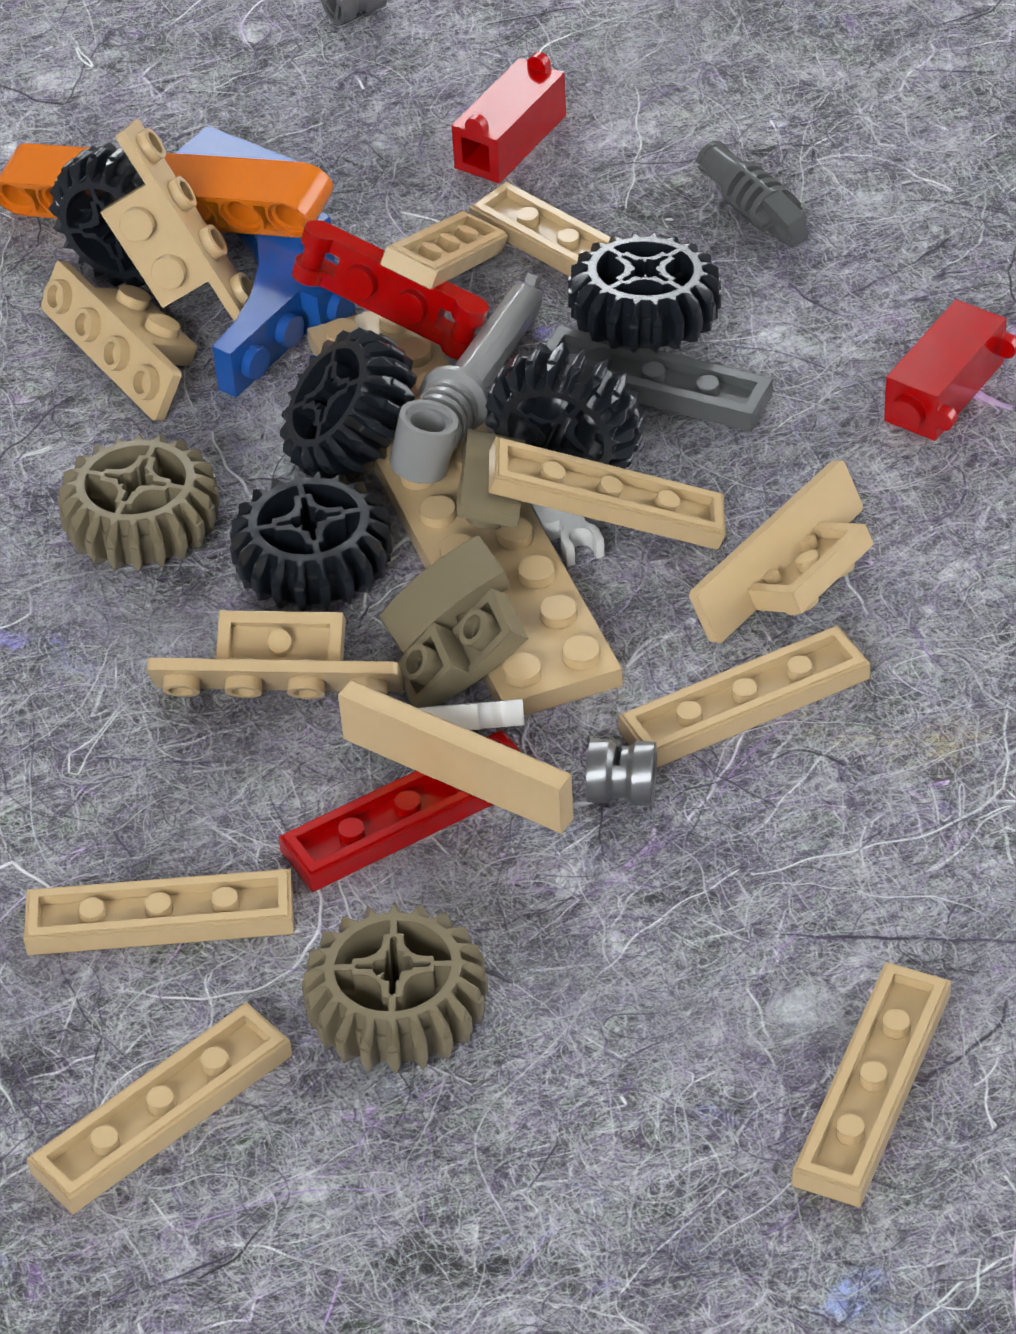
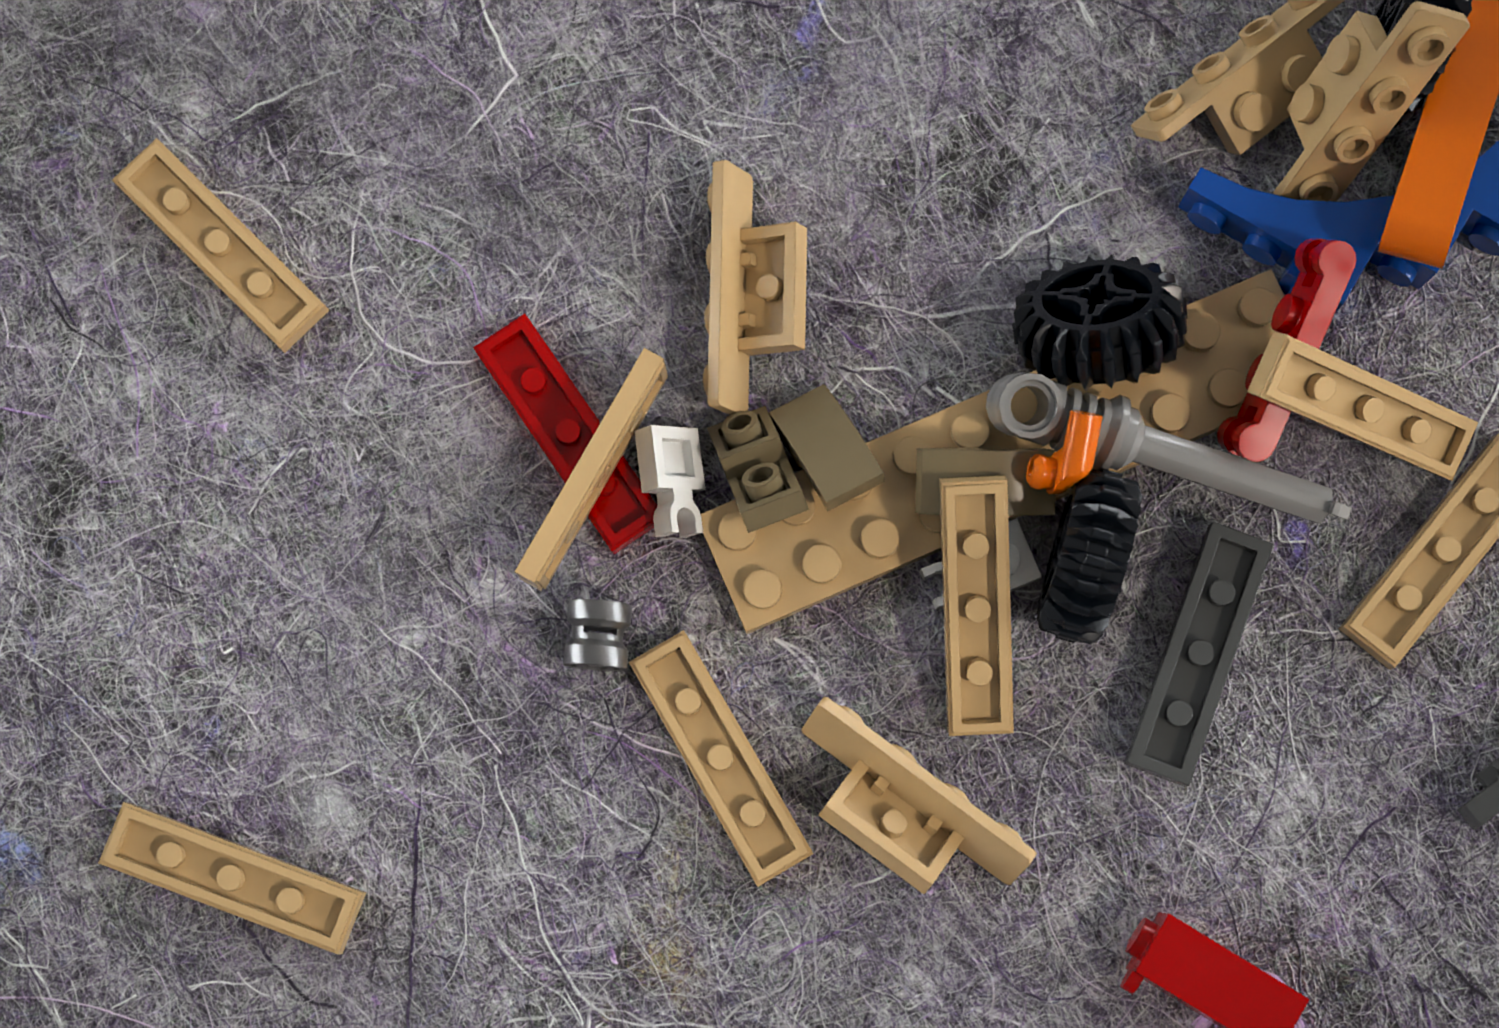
camera: 90 degrees right, 35 degrees up
tan tile [24,869,294,956] -> none
dark tan gear [58,432,220,572] -> none
black gear [230,470,393,612] -> none
dark tan gear [302,901,488,1075] -> none
black gear [568,233,722,353] -> none
none -> orange arm [1026,410,1103,494]

